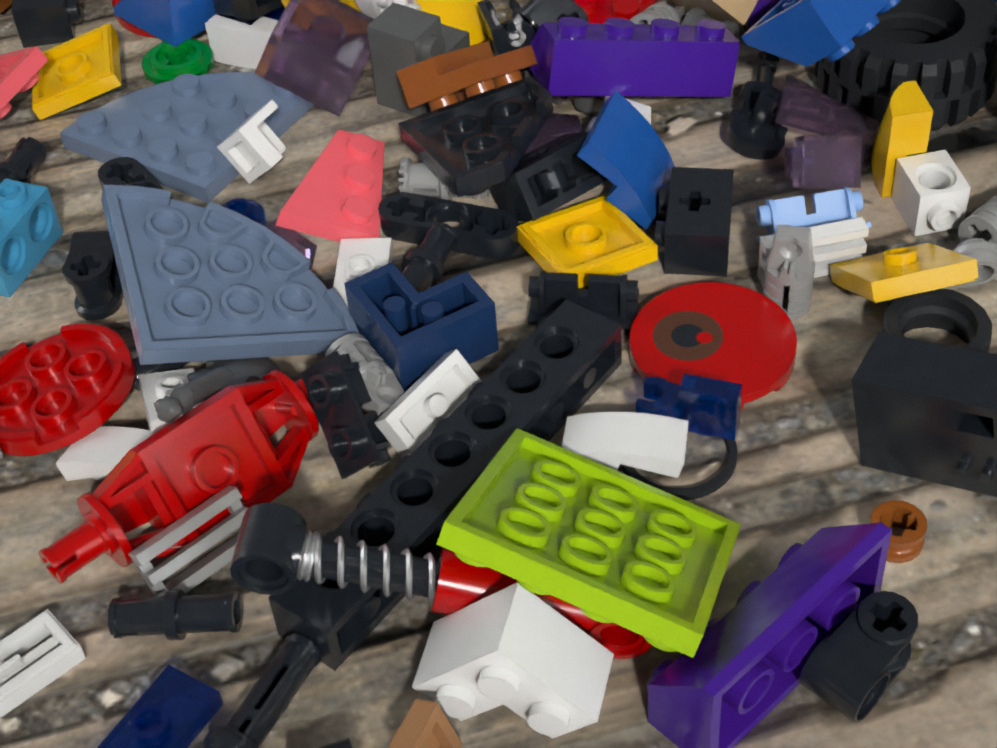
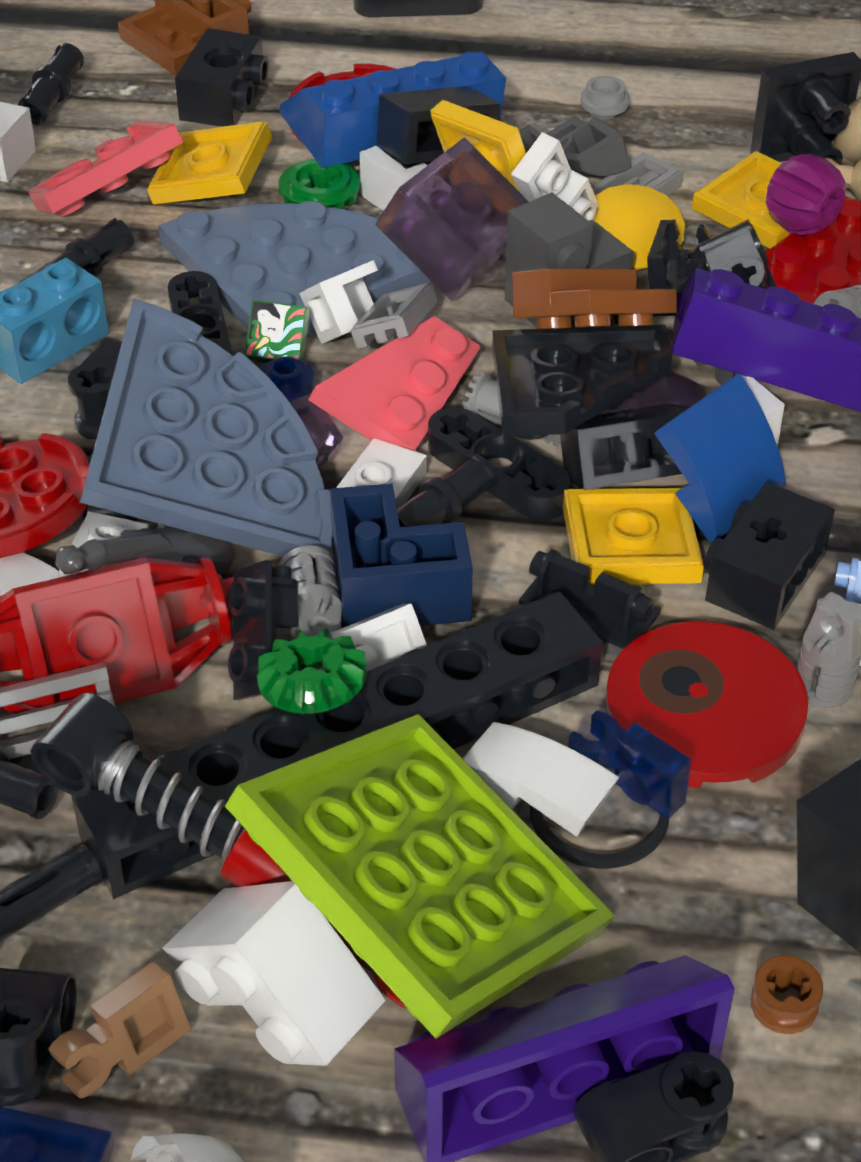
camera: 20 degrees right, 0 degrees up
none -> tile [245,300,311,364]
none -> green gear [257,628,367,714]
none -> light grey tile [351,283,438,349]

